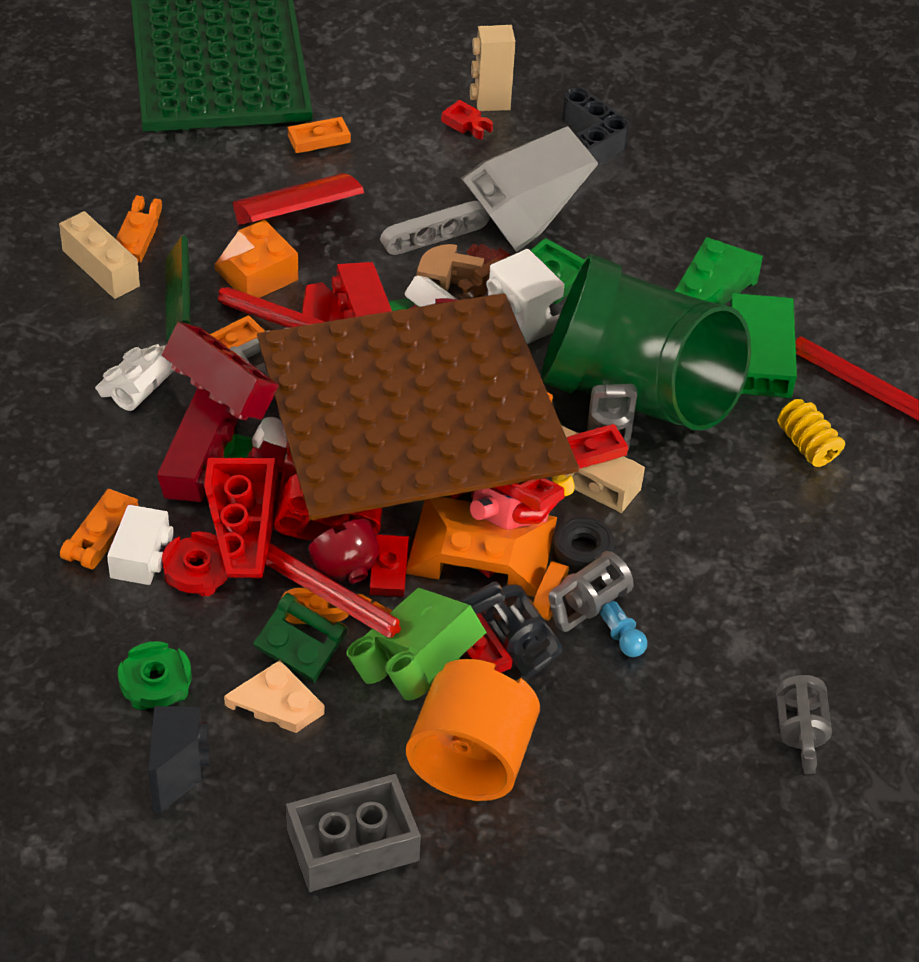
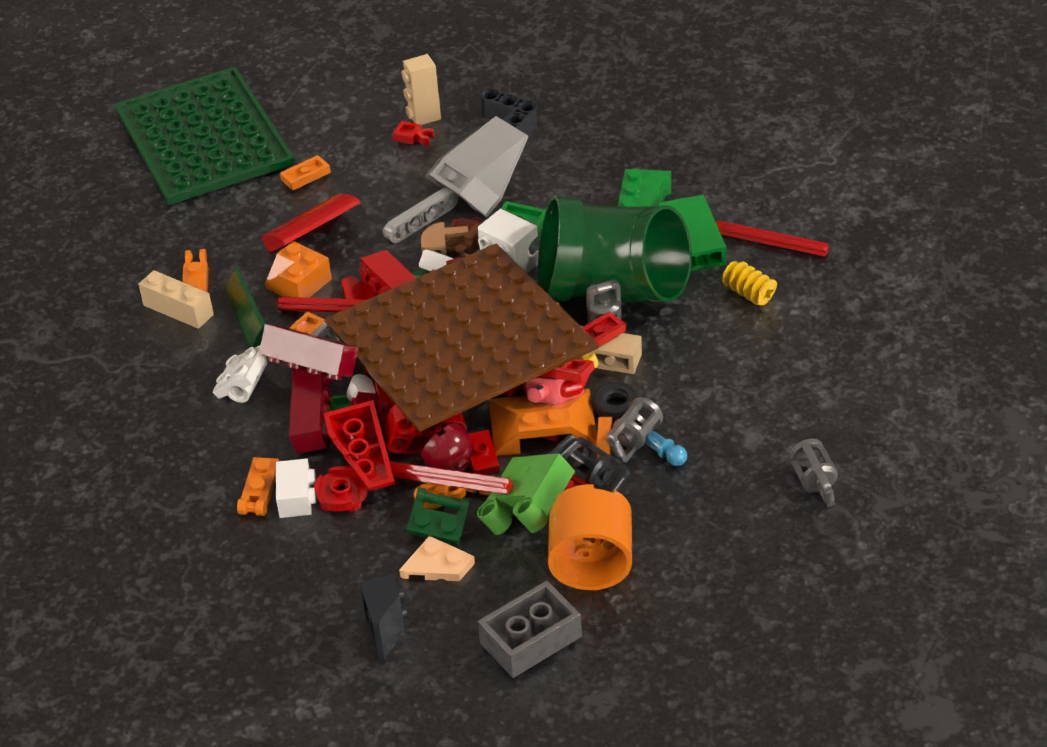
camera: 10 degrees left, 5 degrees down
green plate [118,641,192,710] -> none

